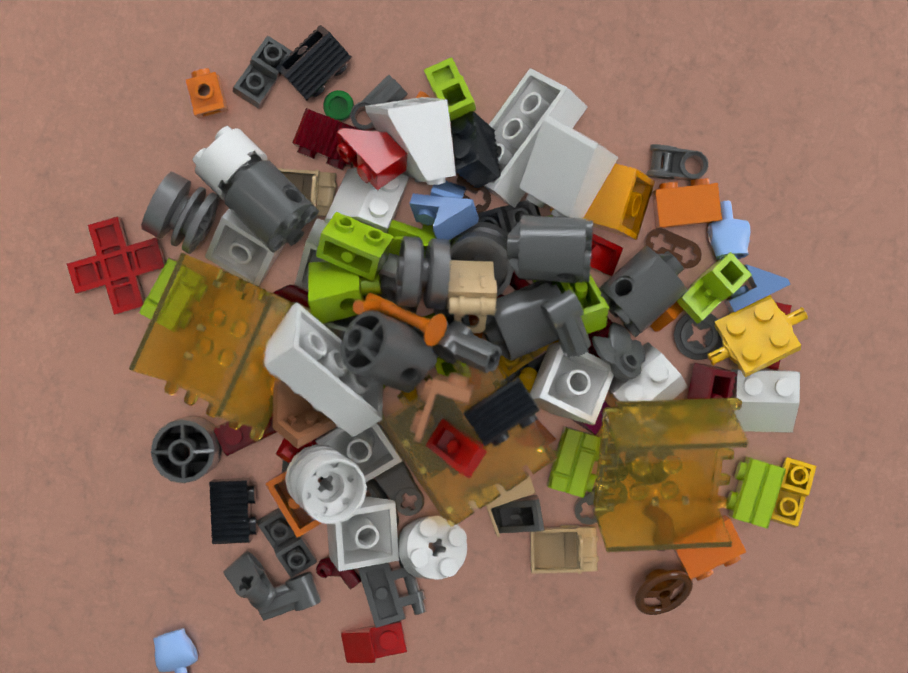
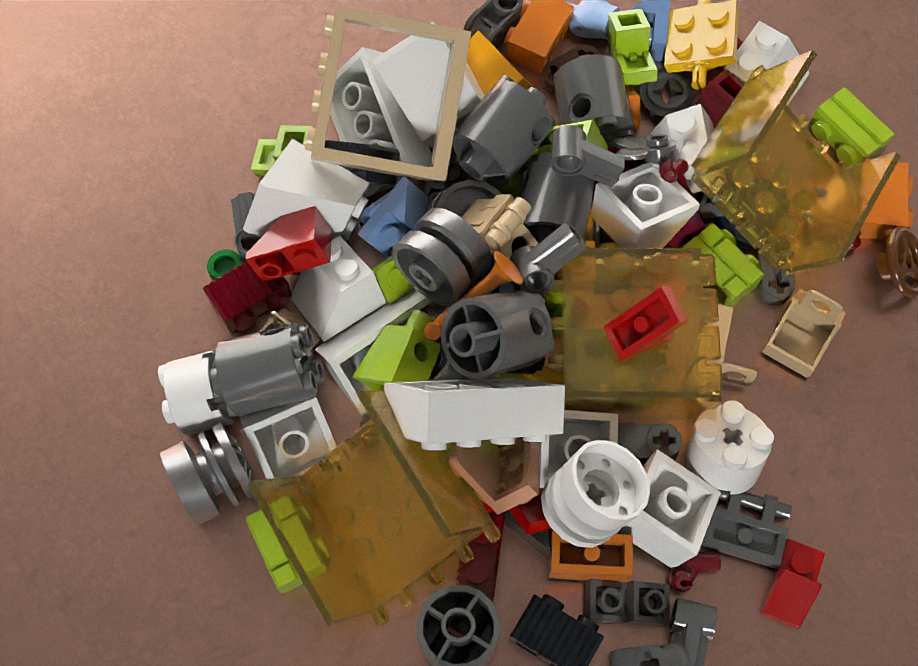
camera: 50 degrees left, 20 degrees down
red plate [67,216,165,315] -> none
orange brick [186,68,228,119] -> none
dark grey slope [232,35,293,109] -> none
black brick [276,25,352,101] -> none
lime brick [316,212,394,281] -> none
nougat bracket [410,372,474,443] -> none
black brick [463,376,540,447] -> none
dark grey slope [491,495,545,534] -> none
yellow slope [771,457,816,528] -> none
none -> tan window [305,5,471,184]
none -> dark red hand [659,159,695,199]

